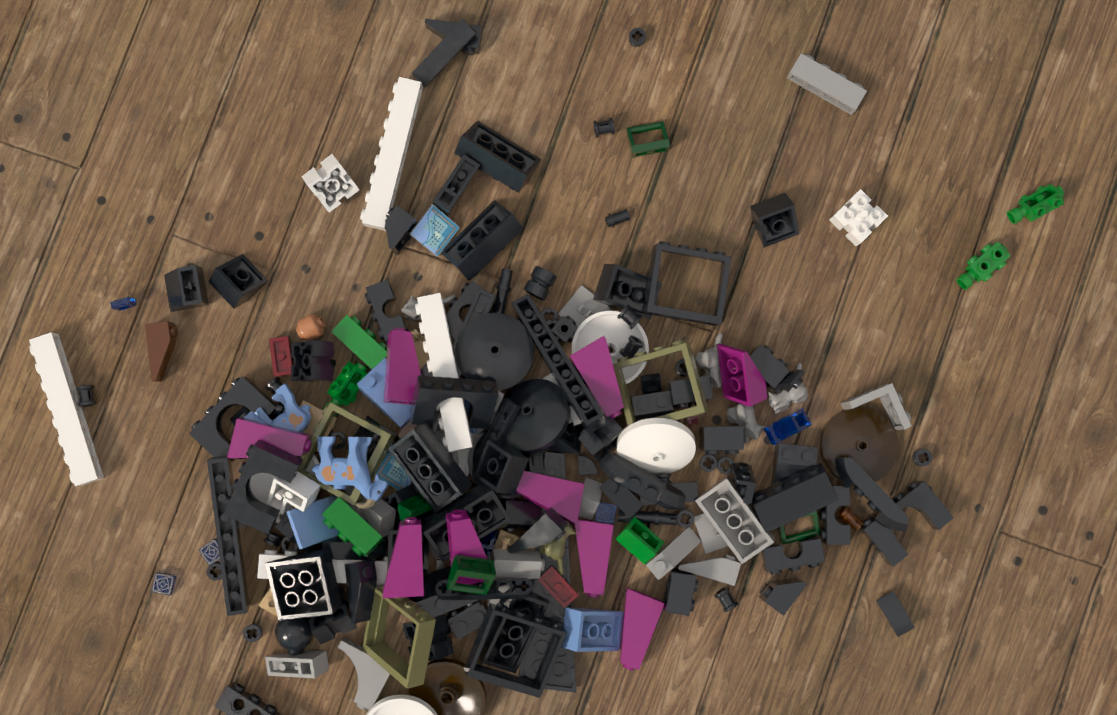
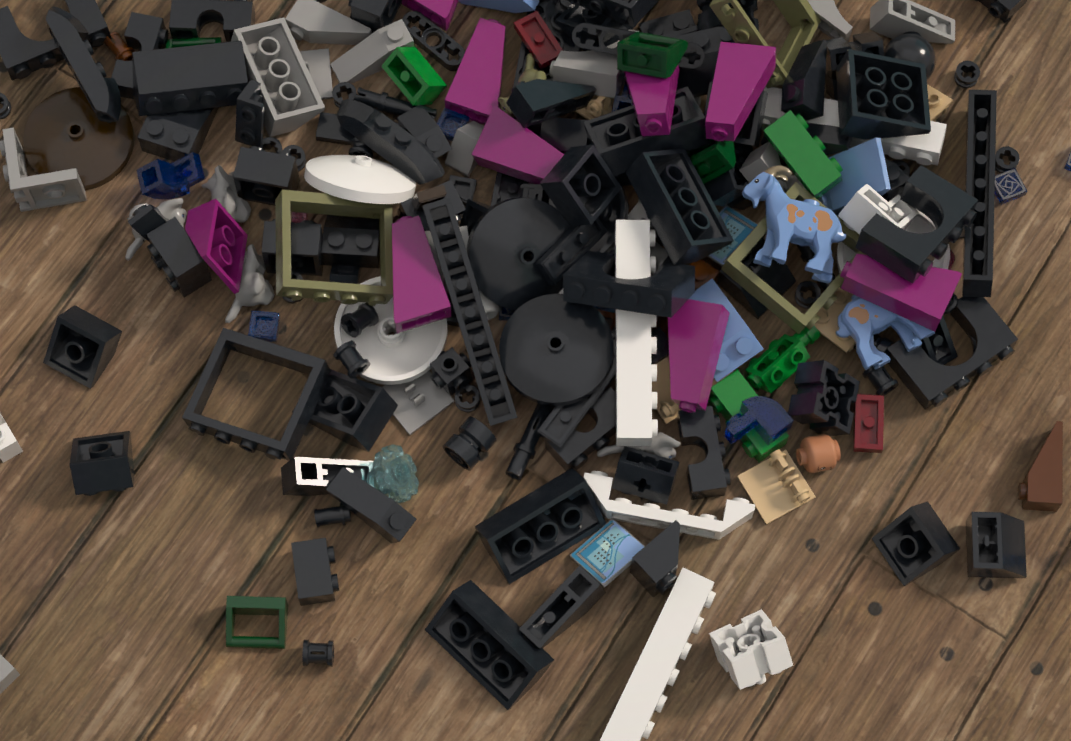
camera: 170 degrees left, 15 degrees down
none -> black slope [43,305,122,389]
none -> clear blue tile [248,310,280,342]
none -> black slope [281,457,376,496]
none -> black brick [291,538,340,606]
none -> black slope [325,467,417,543]
none -> clear light blue plant [367,444,419,503]
none -> black beam [402,11,465,71]
none -> dark brown tile [412,185,447,211]
none -> white slope [584,471,755,540]
none -> black brick [612,446,680,505]
none -> clear blue brick [724,396,794,445]
none -> tan hinge [737,449,816,525]

